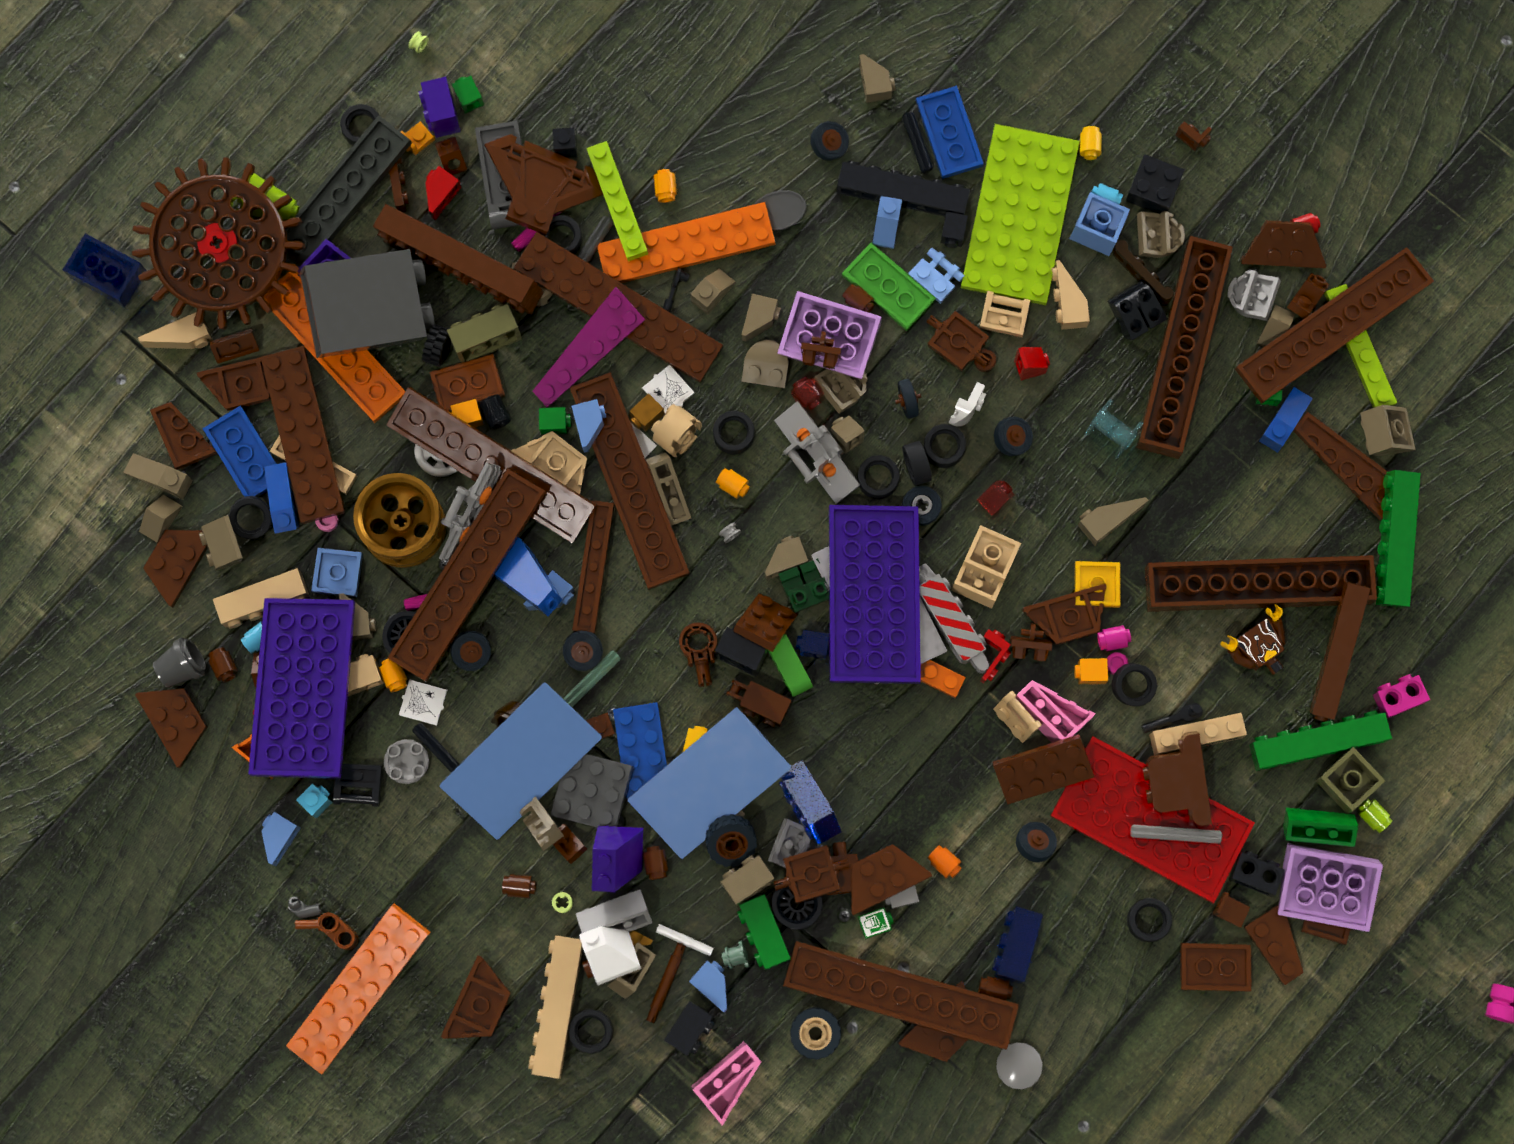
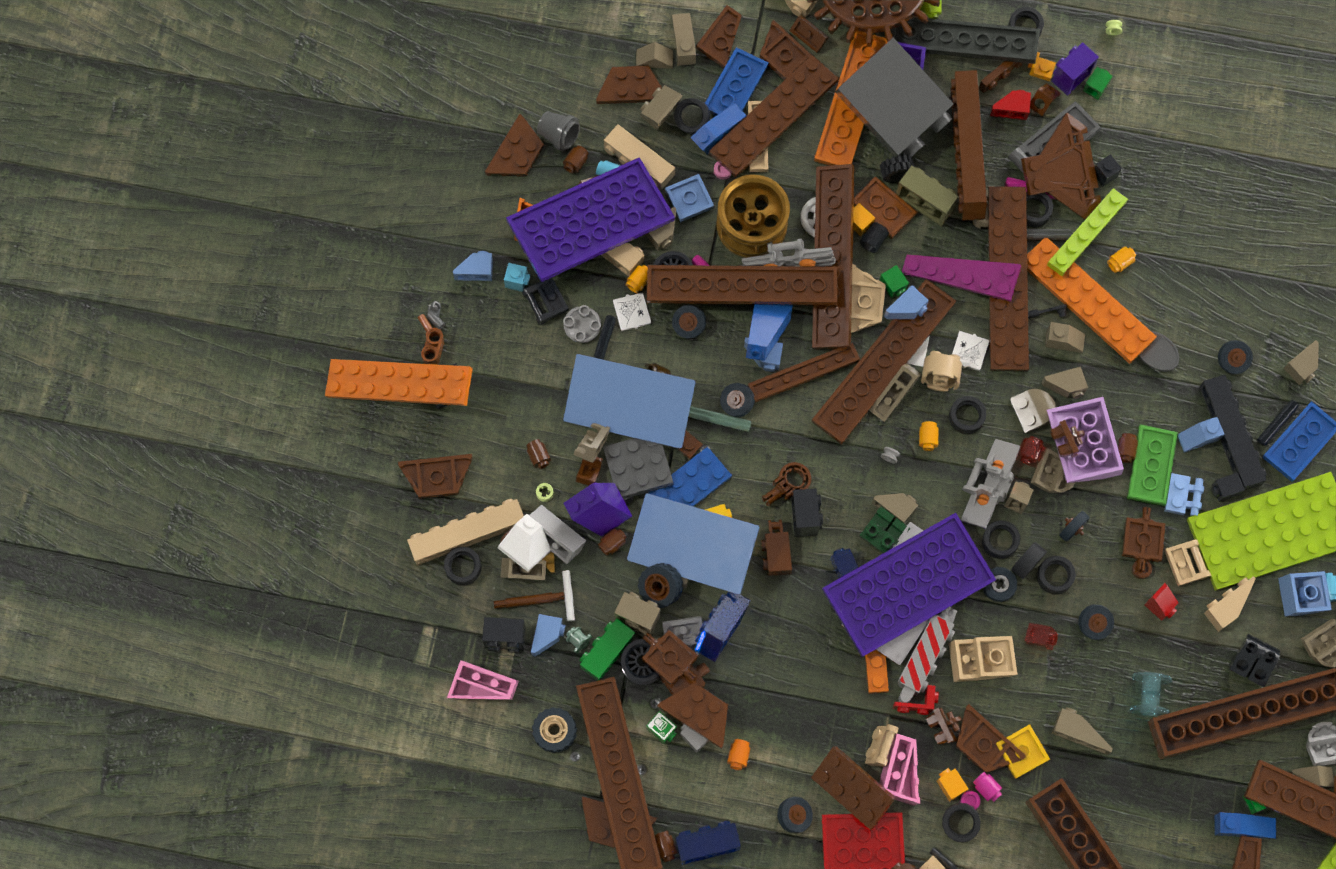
camera: 55 degrees right, 5 degrees down
pearl gold brick [630,394,665,432] -> none
reddish brown plate [733,593,798,652] -> none
bright green beam [768,634,813,697] -> none
white slope [949,382,986,427] -> none
dark brown plate [1113,240,1174,306] -> none

